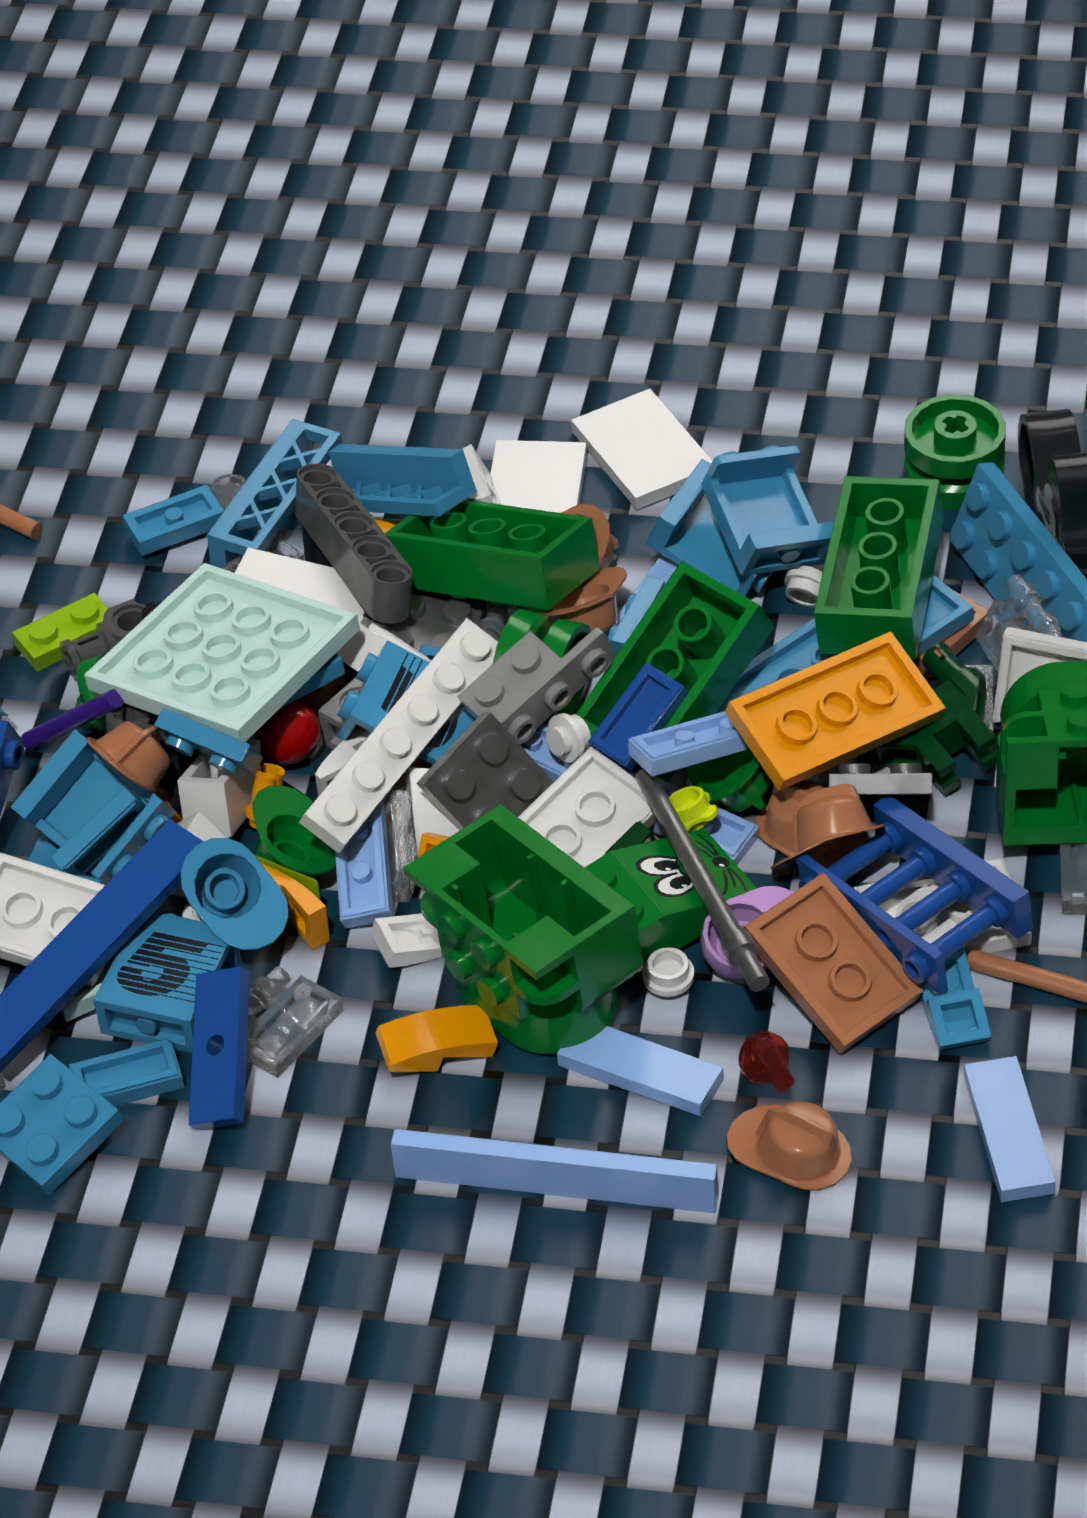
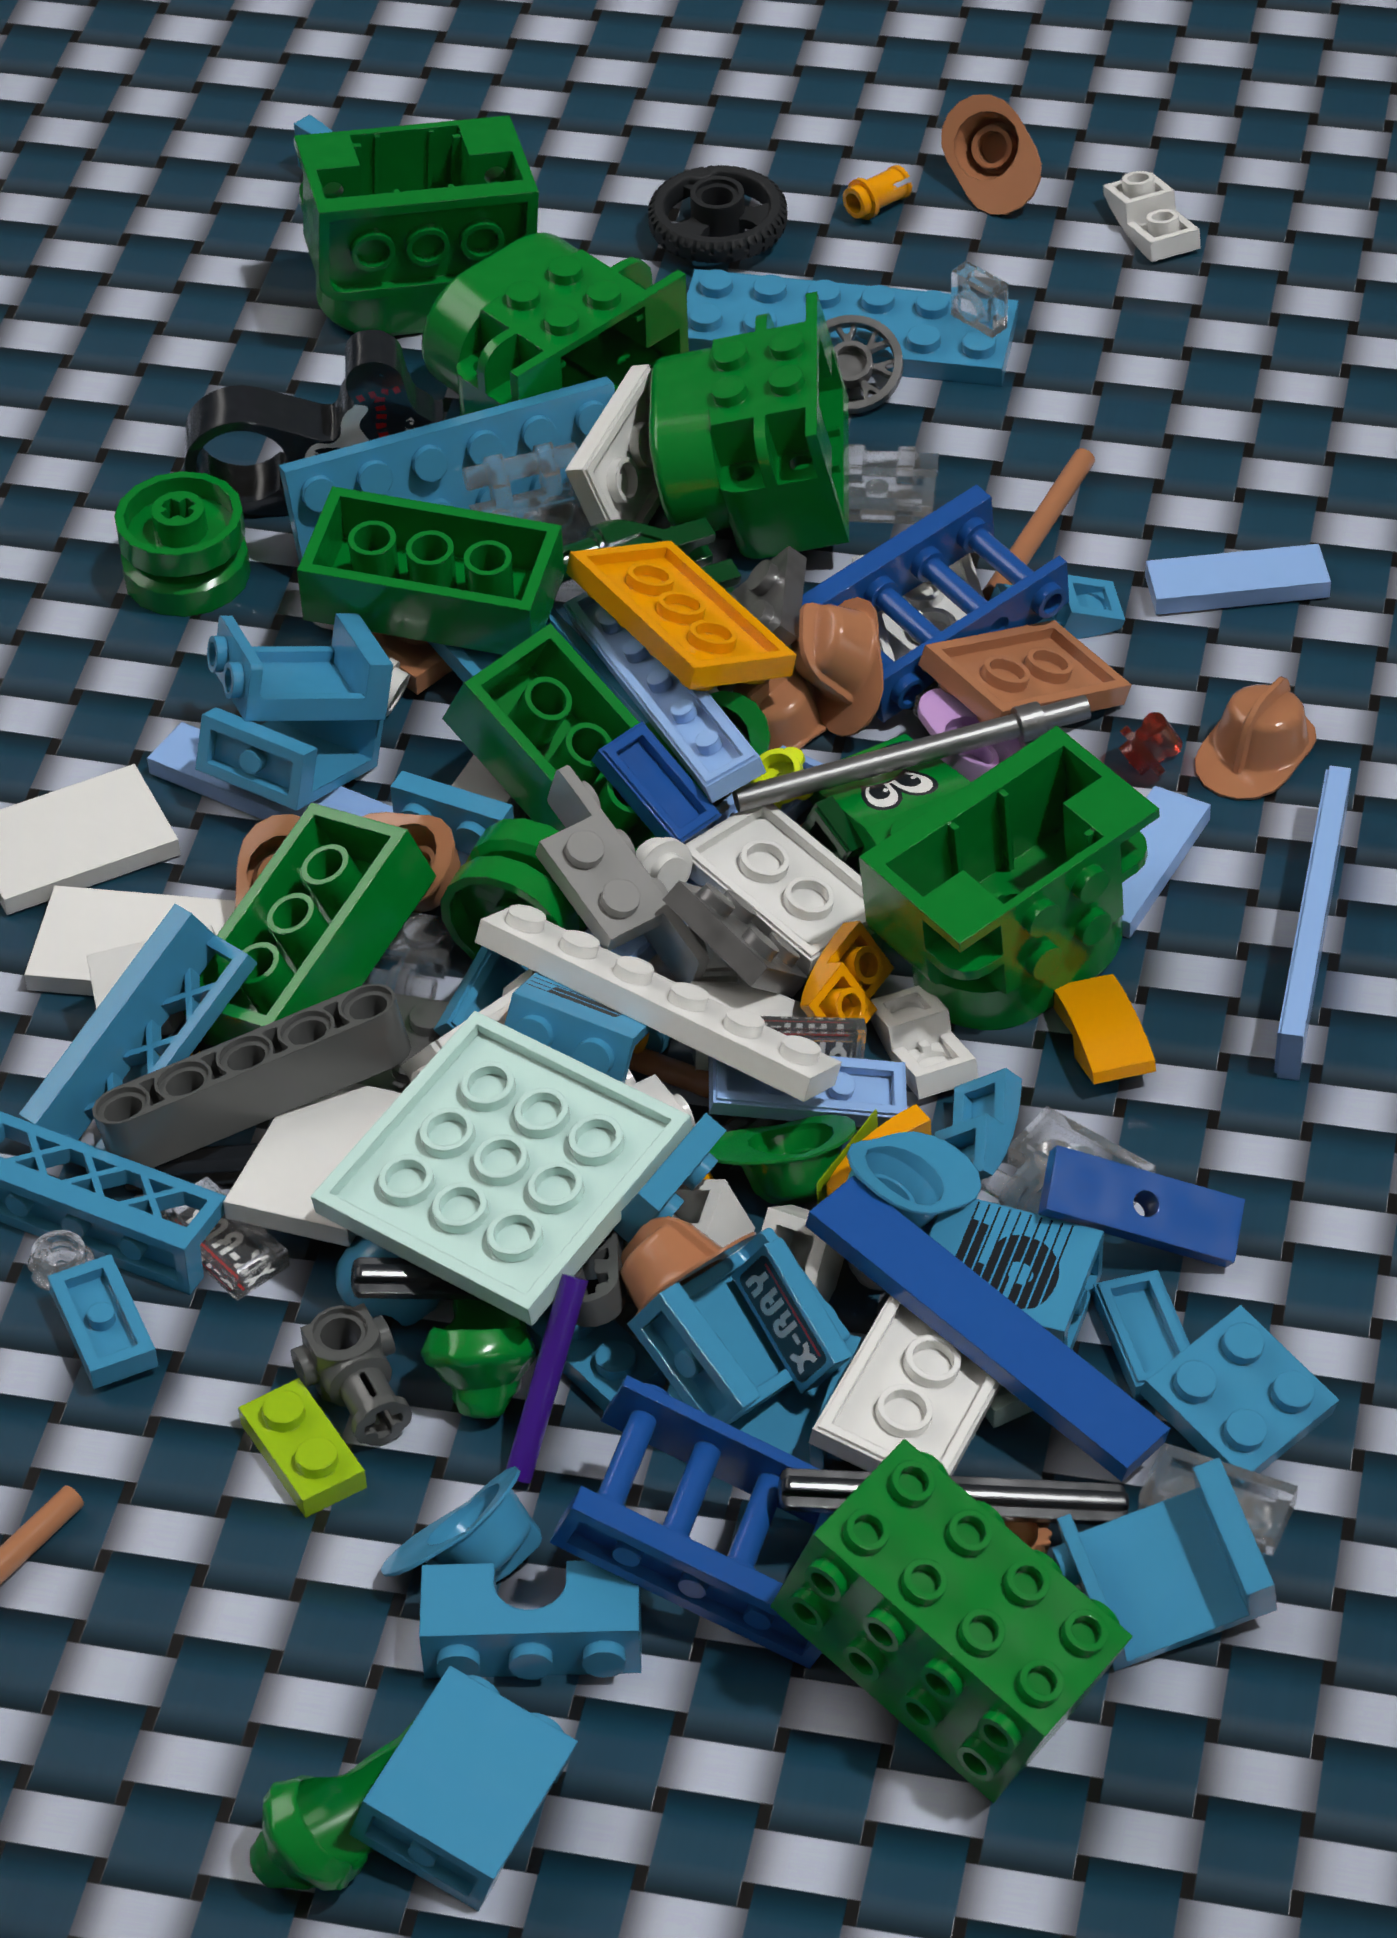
camera: 90 degrees left, 0 degrees up
none -> dark azure slope [935,1068,1022,1180]

